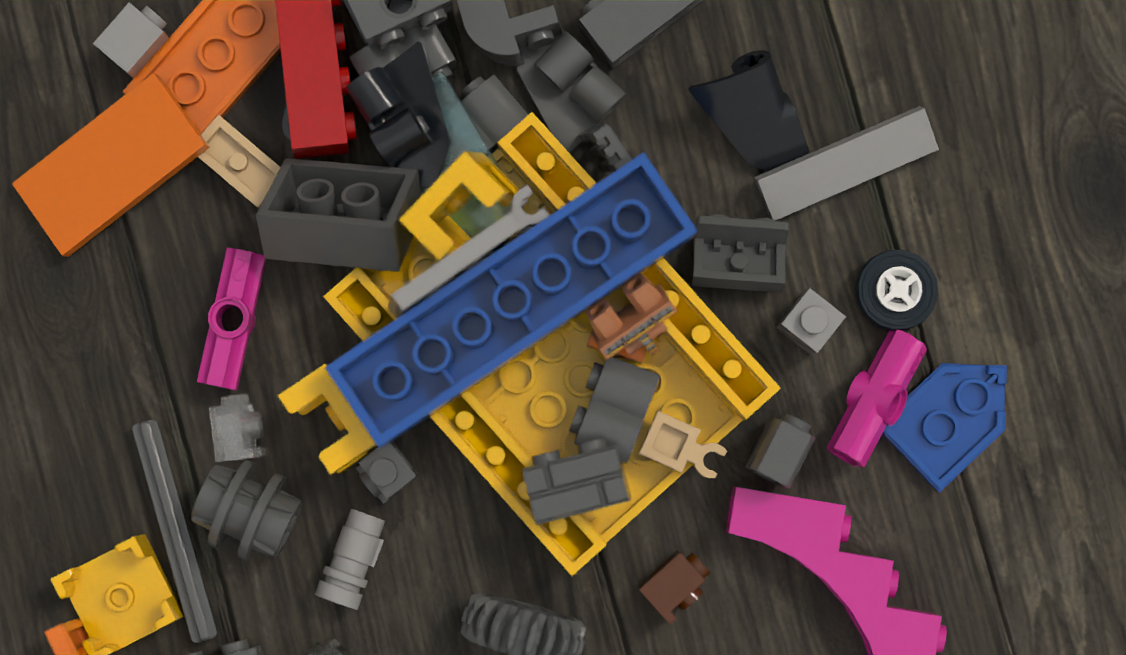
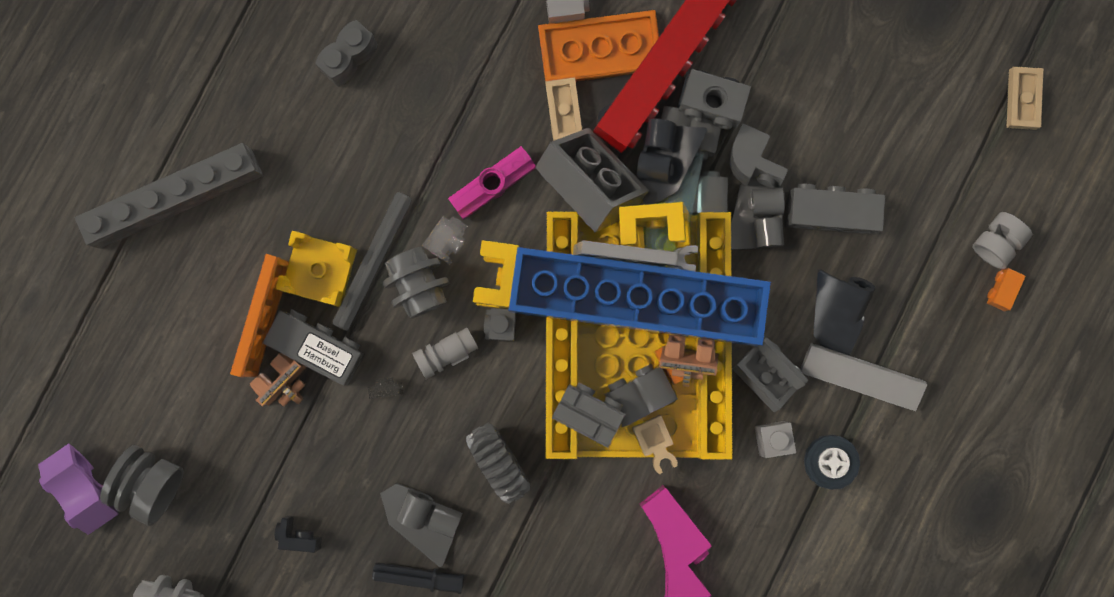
camera: 45 degrees right, 0 degrees up
orange tile [12,73,210,257] -> none
dark grey tile [579,124,632,173] -> none
reddish brown brick [637,551,711,624] -> none
dark grey brick [744,413,816,489] -> none
dark pink piece [826,329,927,468] -> none
blue tile [882,363,1007,493] -> none

